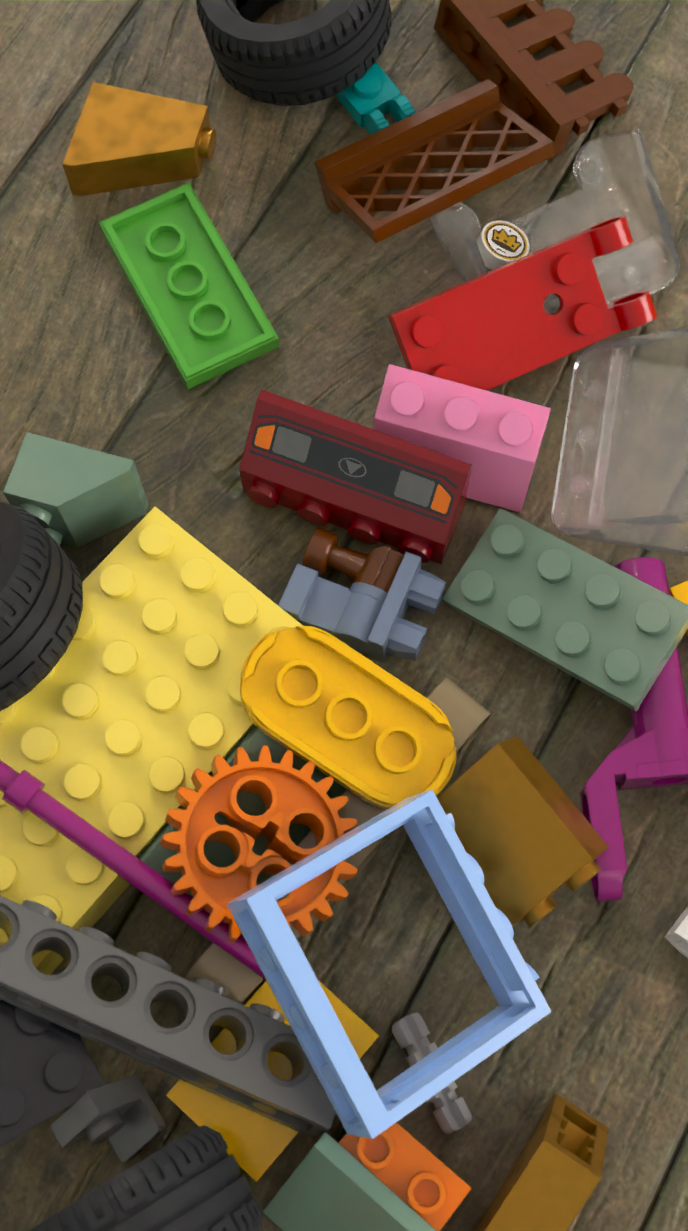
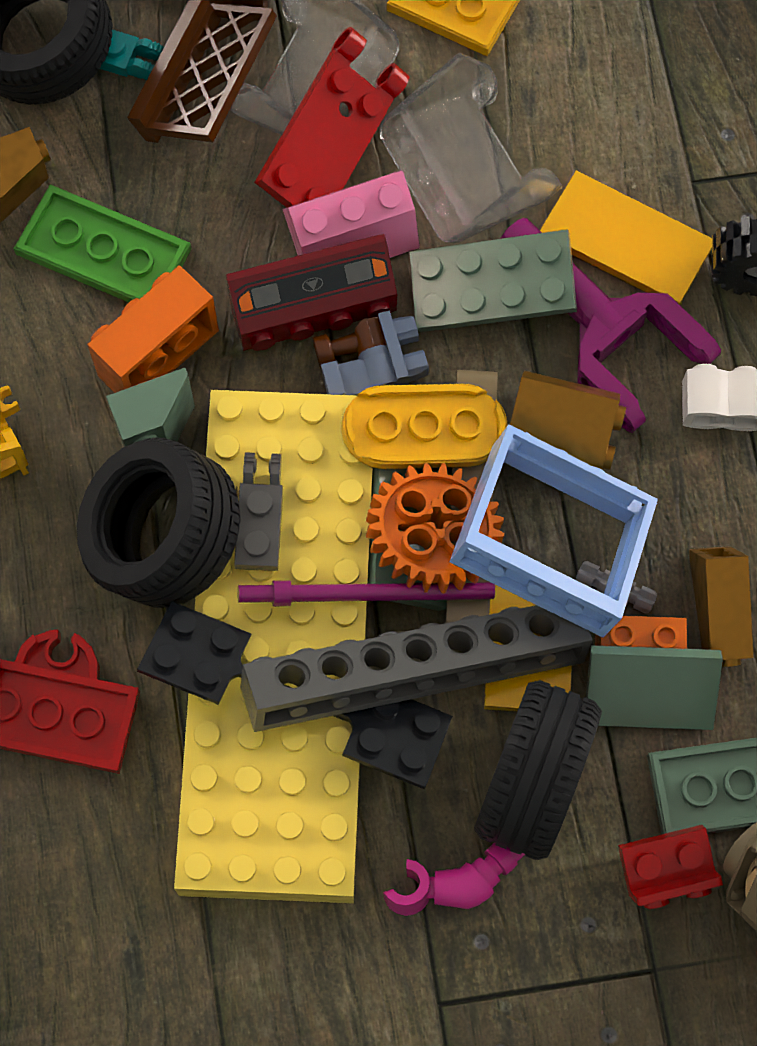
camera: 40 degrees left, 0 degrees up
dark grey bracket [50,1074,166,1162] -> none
tile [475,220,530,270] -> none
none -> orange brick [87,265,219,393]
none -> dark grey hinge [234,452,283,571]

